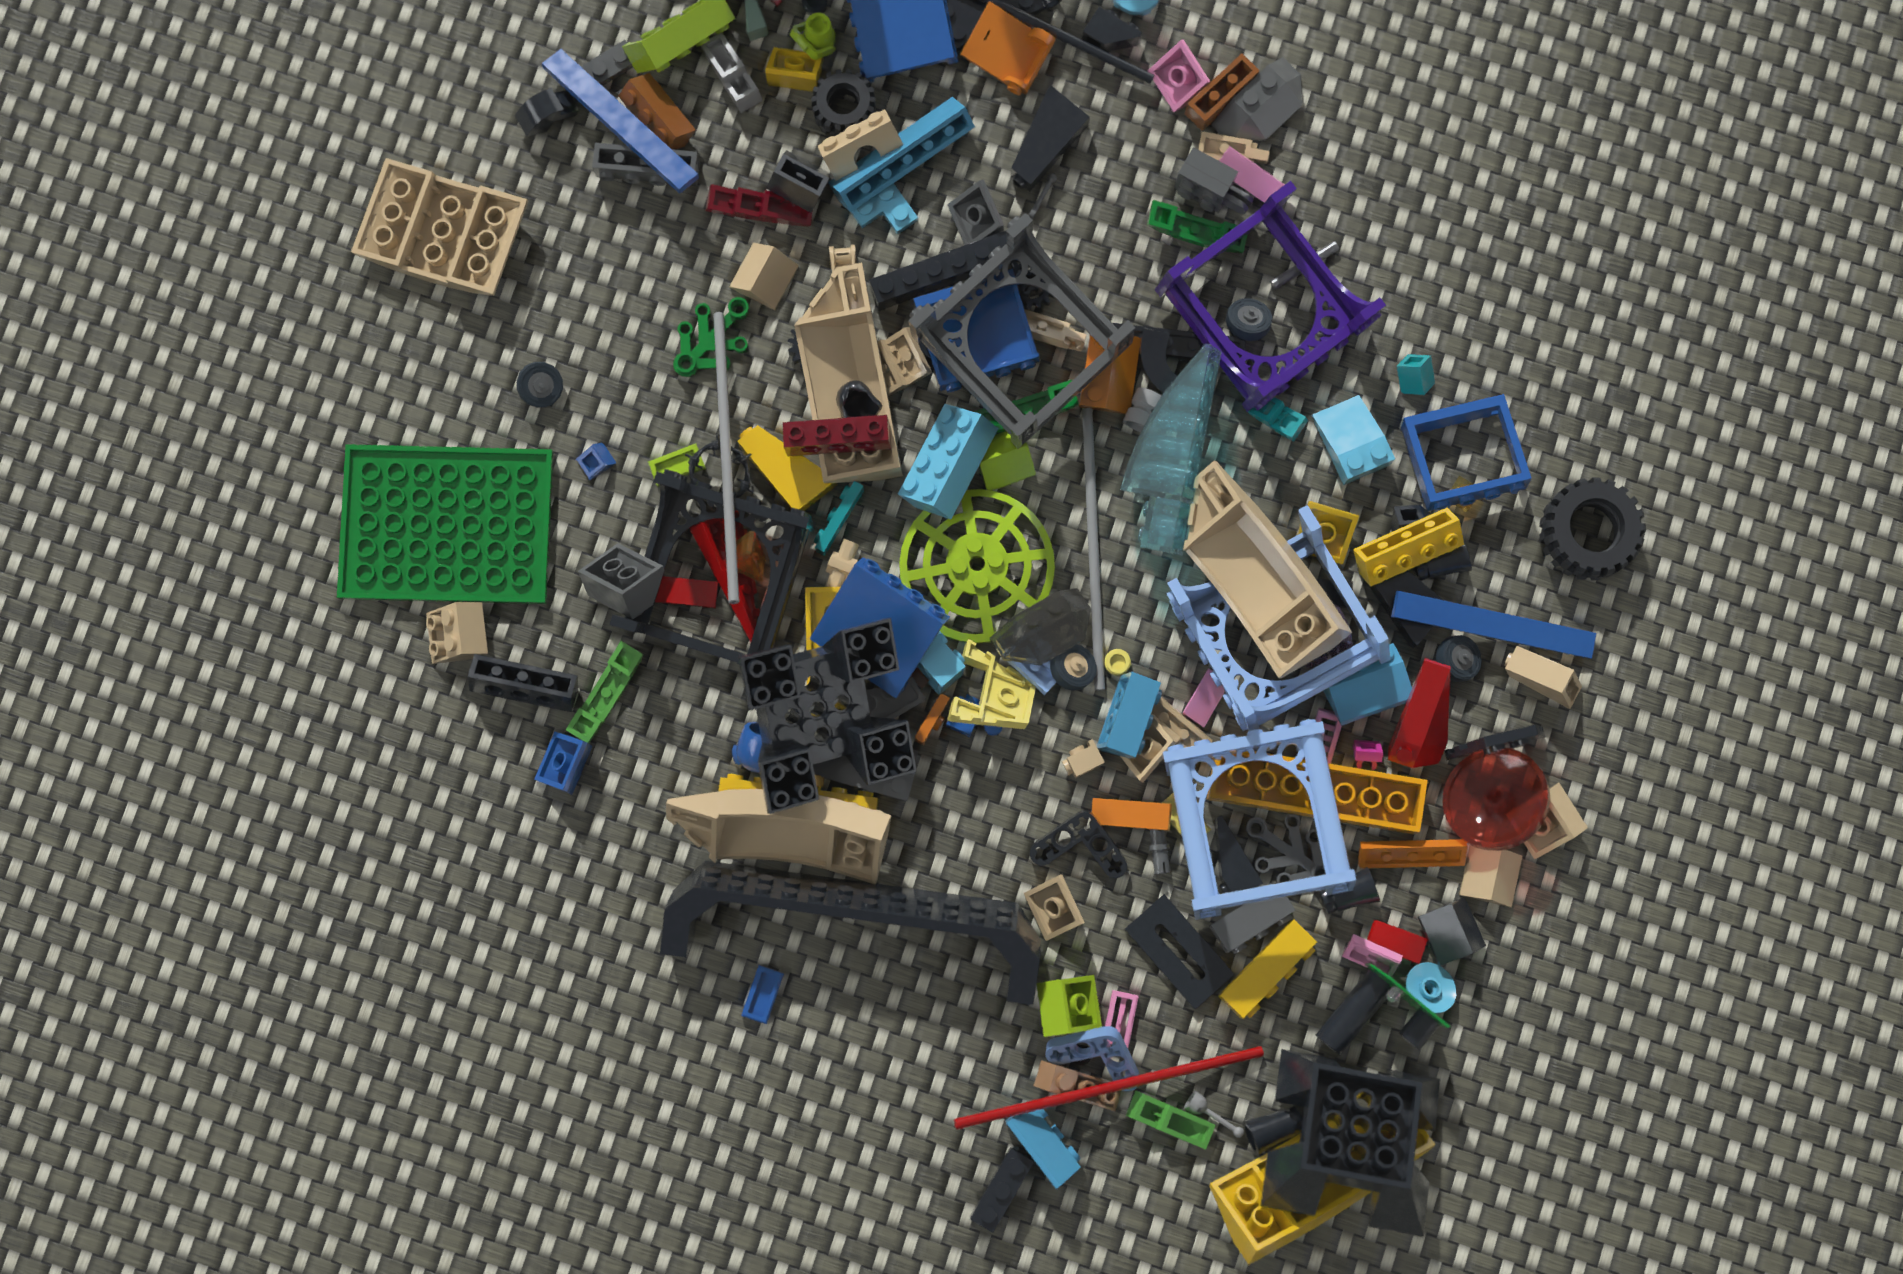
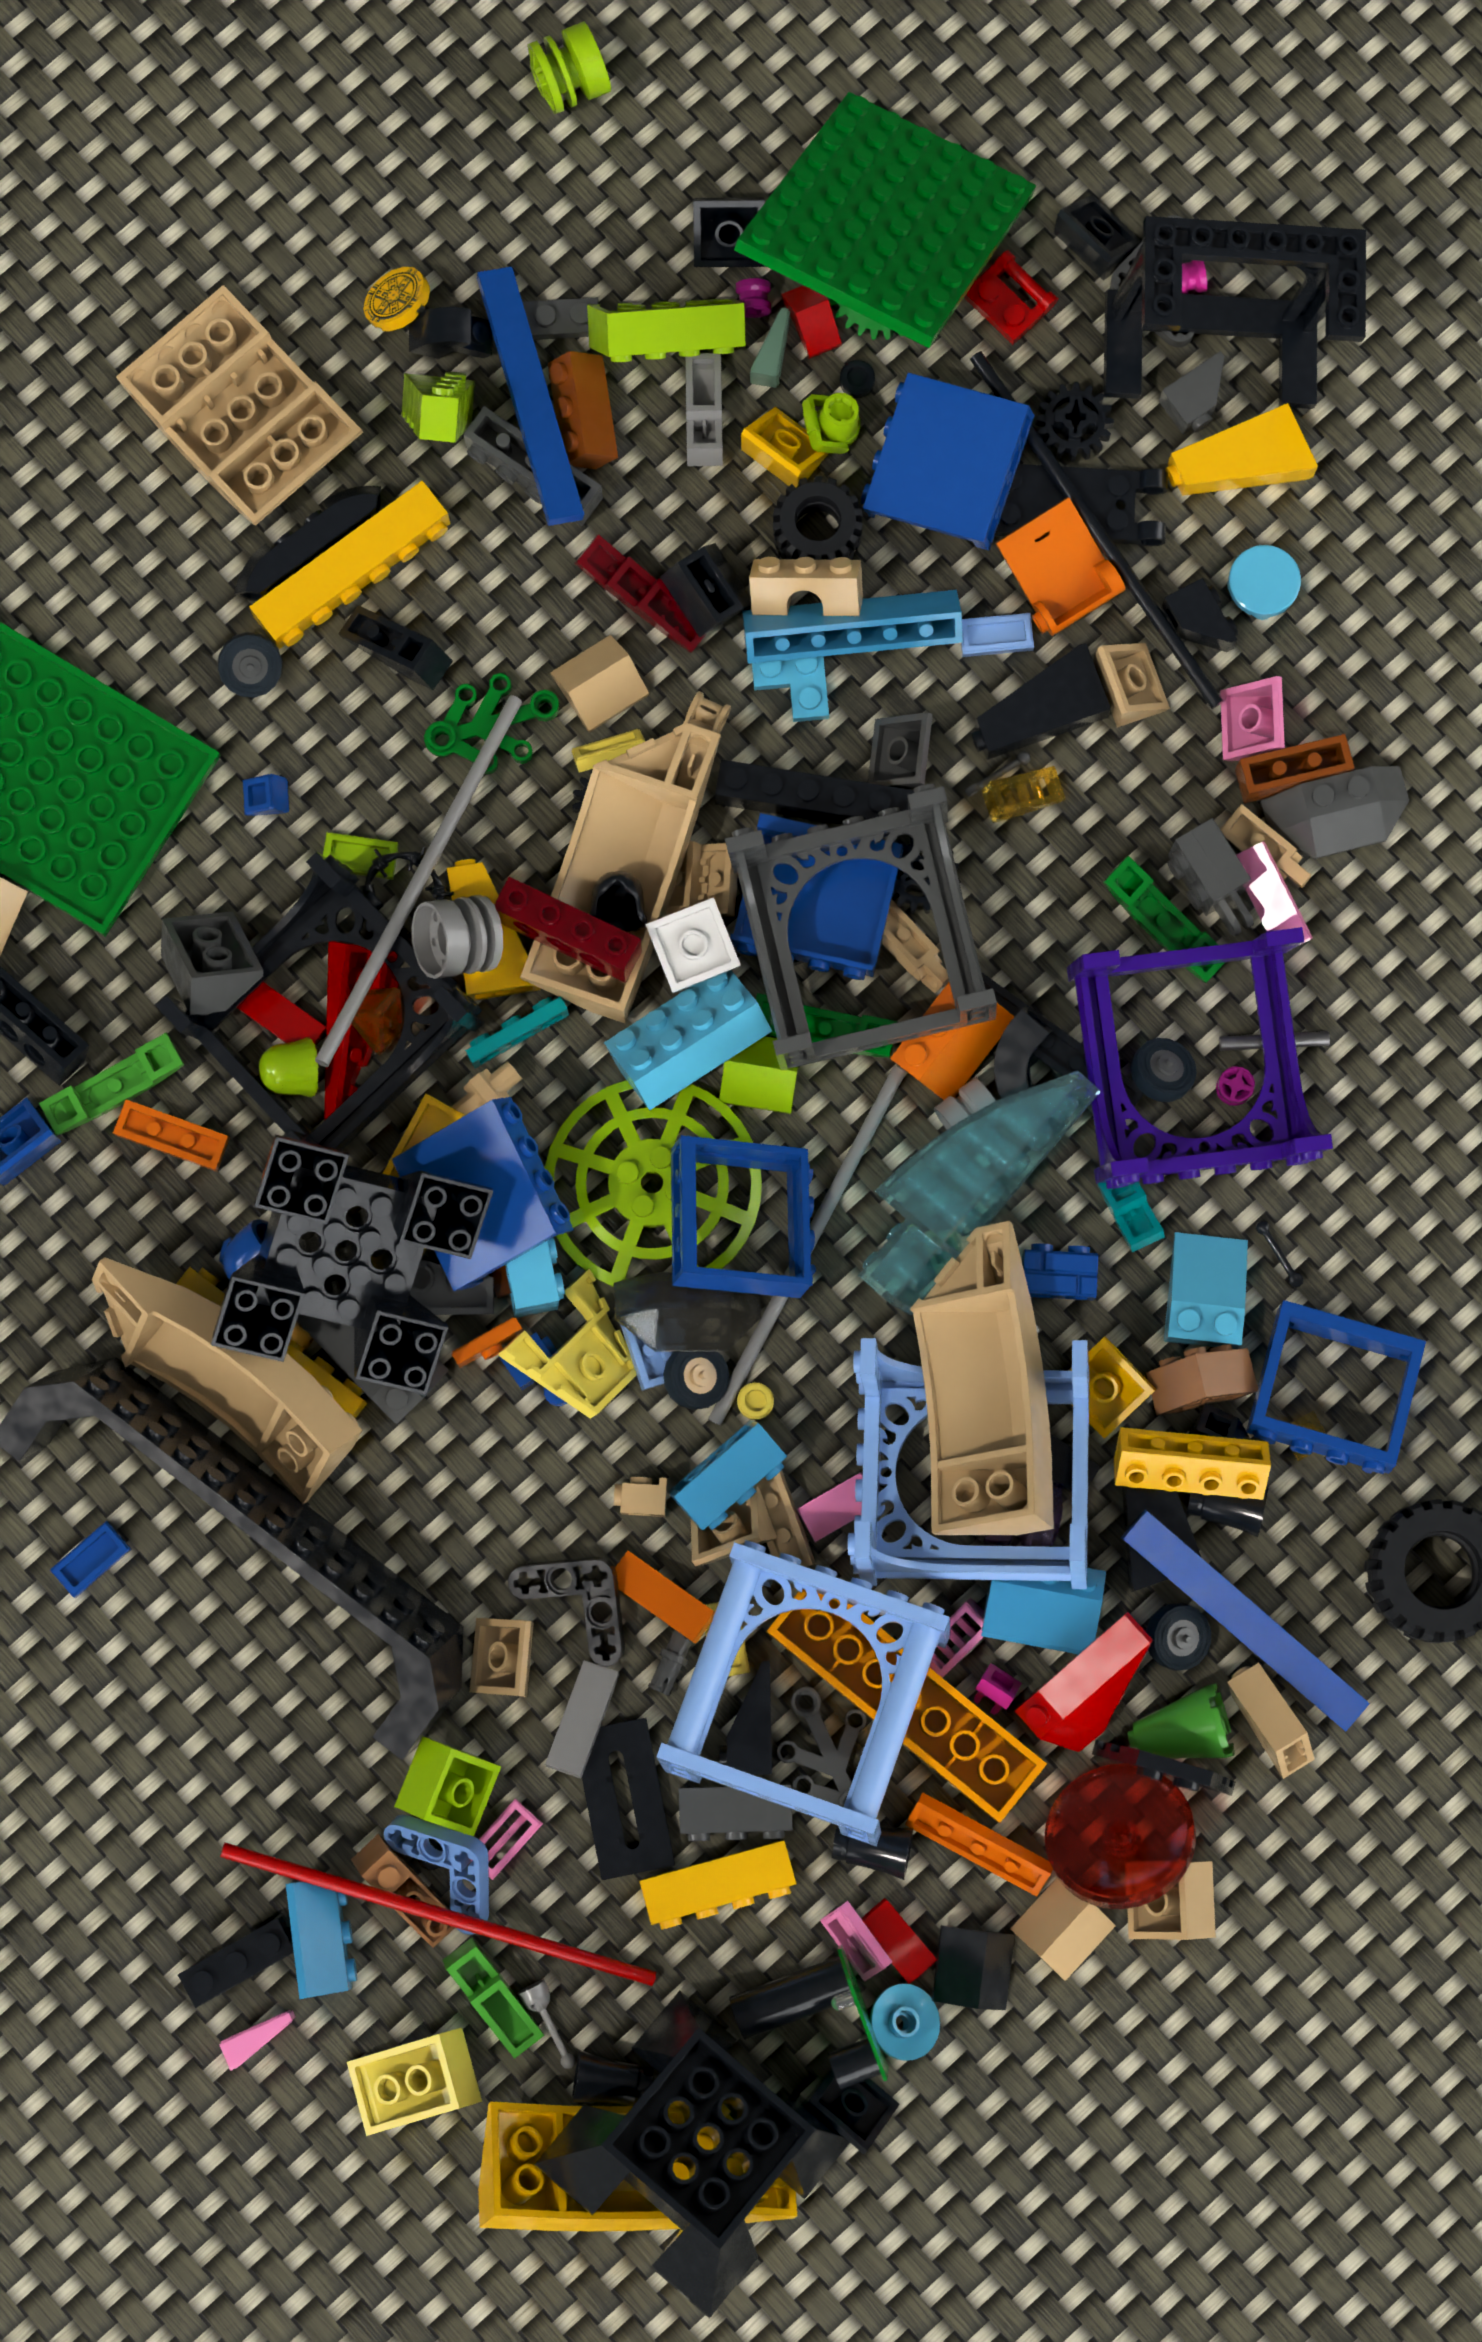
camera: 30 degrees right, 0 degrees up
teal panel [1397,354,1435,395] -> none
none -> orange plate [113,1099,230,1172]
none -> bright pink slope [219,2010,295,2071]
none -> black brick [234,486,381,601]
none -> yellow brick [249,480,451,649]
none -> lime hair [259,1037,319,1097]
none -> black slope [339,605,453,690]
none -> light yellow slope [347,2028,482,2136]
none -> yellow tile [363,267,430,332]
none -> lime wedge [401,372,475,443]
none -> light grey wheel [411,895,503,979]
none -> light grey tile [545,1660,619,1779]
none -> light yellow tile [571,729,645,773]
none -> white plate [645,897,741,993]
none -> blue window [671,1135,816,1298]
none -> black slope [805,2067,900,2154]
none -> light blue tile [961,613,1034,657]
none -> clear yellow slope [982,766,1066,823]
none -> blue brick [1022,1243,1098,1301]
none -> tan slope [1093,643,1170,728]
none -> bright green cone [1128,1683,1235,1759]
none -> medium nougat brick [1146,1344,1259,1415]
none -> magenta wheel [1216,1066,1255,1106]
none -> black hinge [1256,1220,1303,1288]

